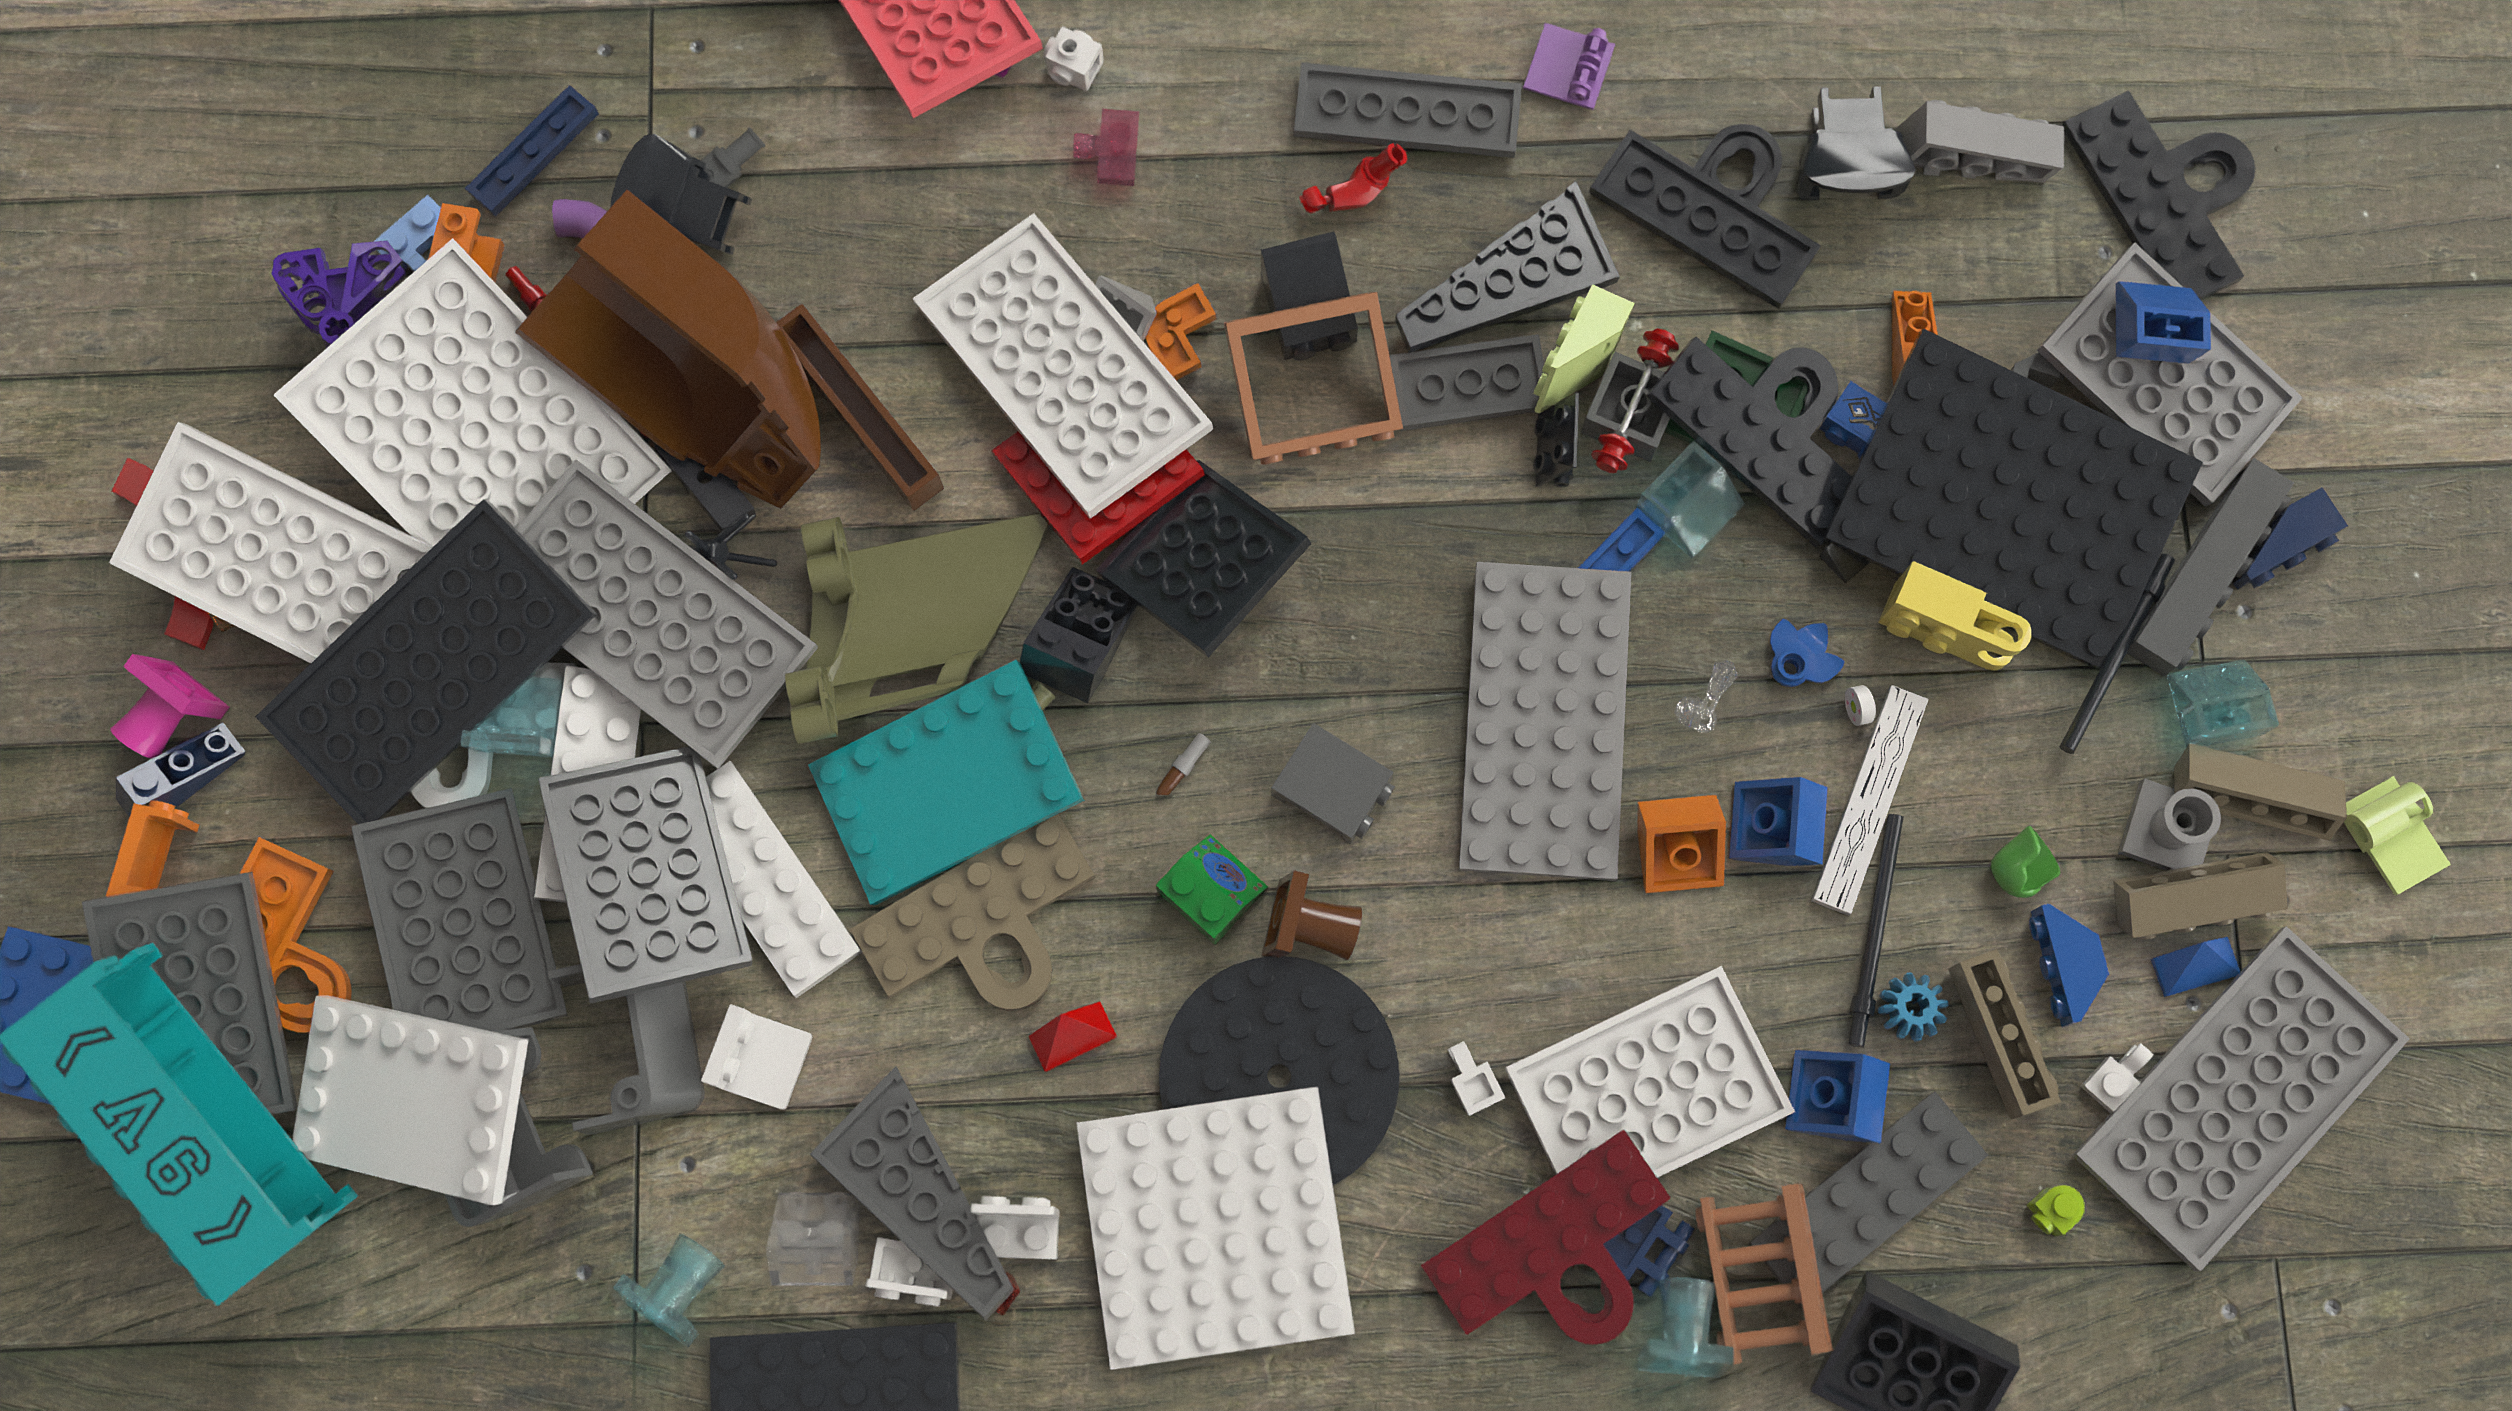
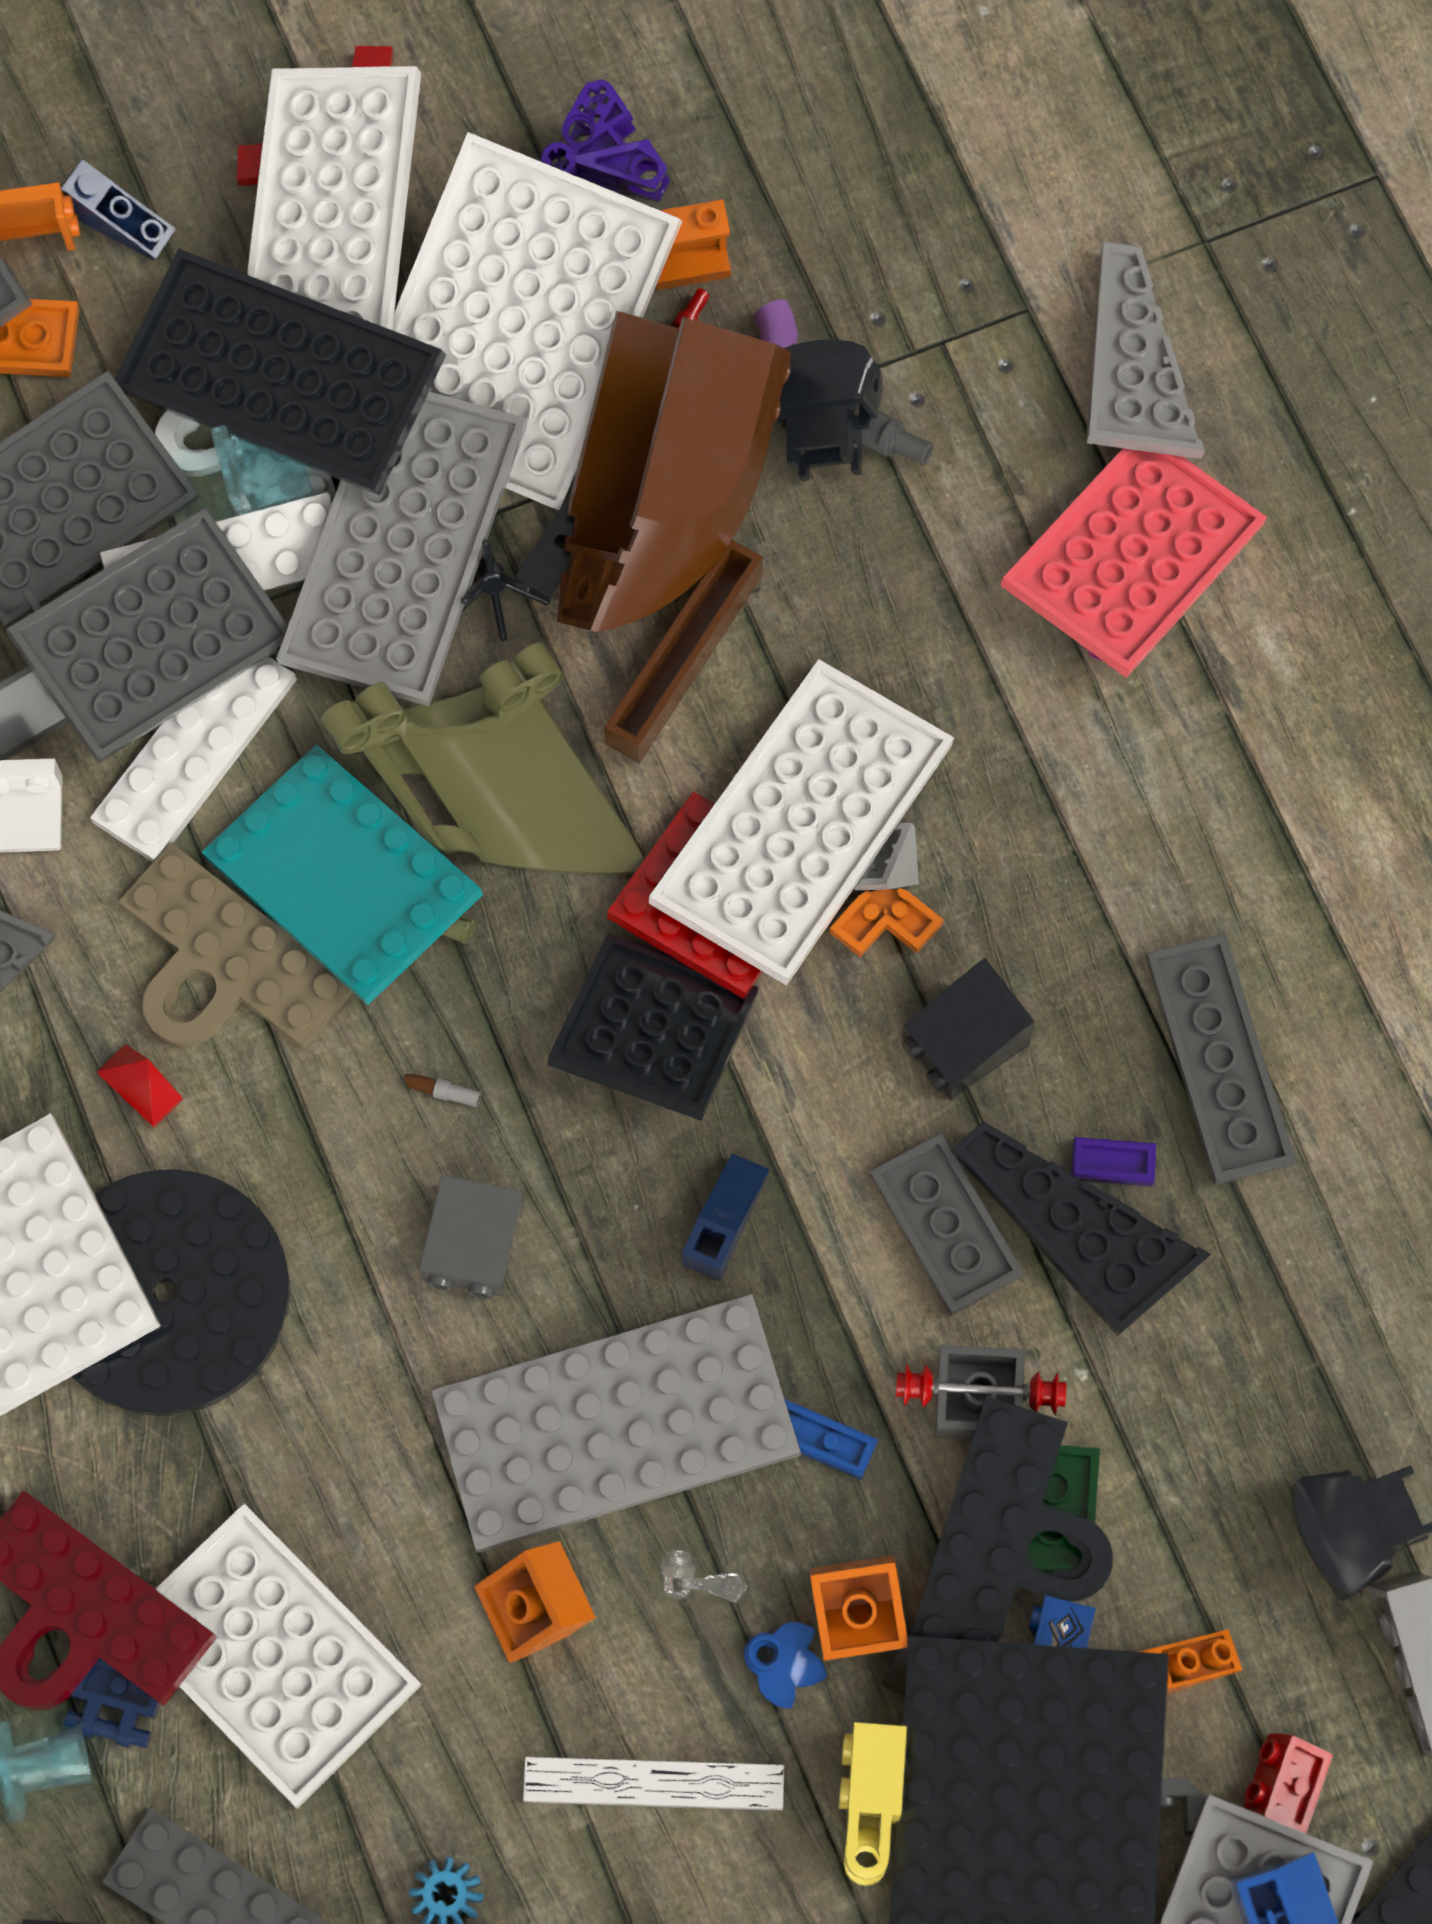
camera: 70 degrees right, 5 degrees down
dark pink plant [110,654,230,759] -> none
light blue plate [375,195,441,272] -> none
dark blue plate [465,85,599,217] -> none
black slope [1020,567,1139,704] -> none
white brick [1043,27,1104,92] -> none
clear pink plate [1073,109,1139,186] -> none
green slope [1155,834,1268,945] -> none
nougat window [1224,292,1403,465] -> none
reddish brown plant [1261,870,1362,960] -> none
red arm [1299,143,1407,214] -> none
white plate [1447,1041,1505,1116] -> none
medium lavender hinge [1523,23,1615,110] -> none
yellowish green slope [1533,285,1634,413] -> none
black hinge [1533,393,1579,487] -> none
black plate [1589,124,1821,309] -> none
clear light blue slope [1635,441,1745,558] -> none
nougat fence [1696,1184,1832,1365] -> none
blue slope [1729,777,1828,866] -> none
blue slope [1785,1050,1890,1144] -> none
white tile [1845,685,1876,726] -> none
black bar [1848,814,1904,1048] -> none
none -> dark blue slope [682,1153,770,1282]
none -> orange slope [810,1555,909,1661]
none -> dark purple tile [1071,1137,1156,1186]
none -> bracket [1243,1733,1333,1834]

